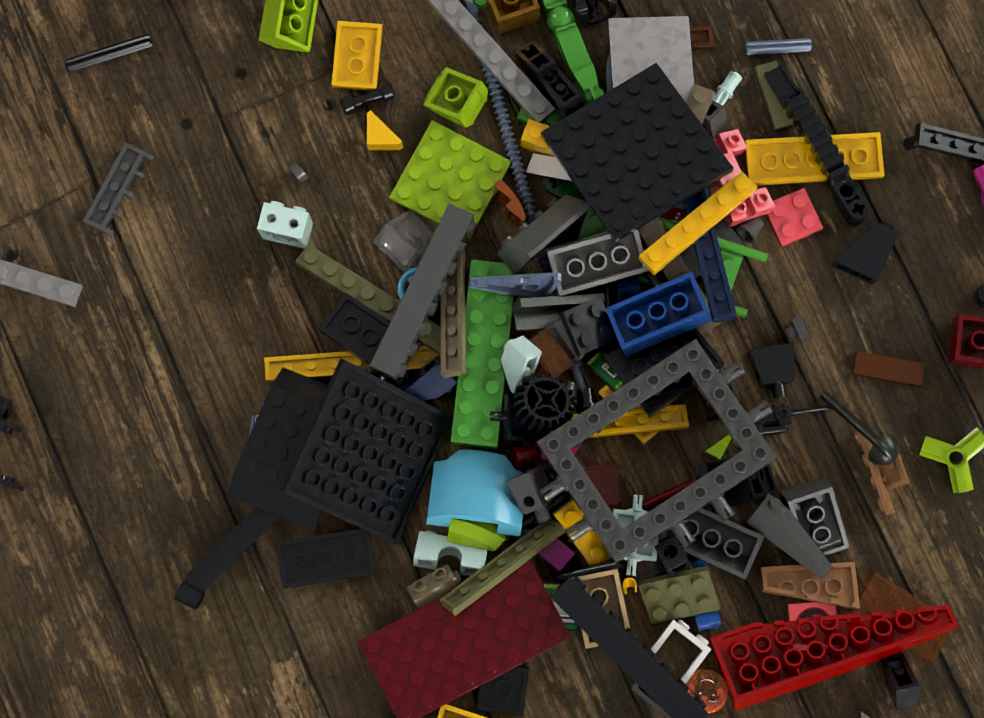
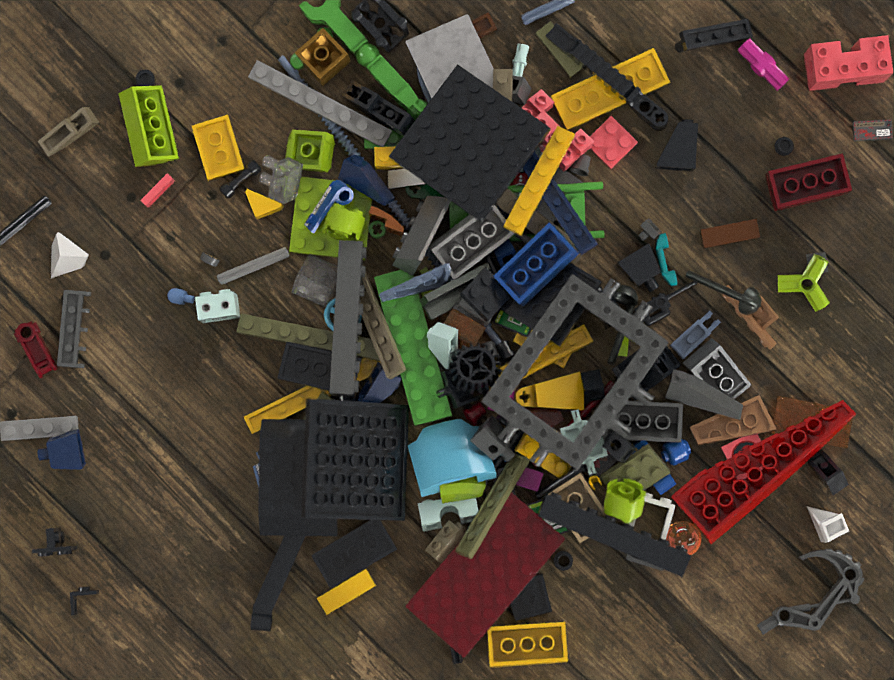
camera: 15 degrees left, 5 degrees up
none -> dark red piece [14,321,58,379]
none -> dark blue torso [38,429,86,469]
none -> white slope [51,232,89,278]
none -> coral tile [140,173,174,207]
none -> medium blue cylinder [167,288,194,305]
none -> light grey axle [217,247,289,285]
none -> clear brick [259,155,303,204]
none -> blue door [304,180,354,234]
none -> yellow slope [317,569,376,615]
none -> lime brick [322,204,365,241]
none -> dark blue slope [338,155,395,206]
none -> bright green bush [369,221,386,239]
none -> yellow piece [514,372,584,411]
none -> black piece [554,551,573,571]
none -> black brick [580,369,605,402]
none -> lime brick [604,479,646,523]
none -> pearl dark grey piece [607,285,638,365]
none -> teal bar [655,233,677,286]
none -> blue head [661,439,691,466]
none -> sand blue hinge [670,311,721,360]

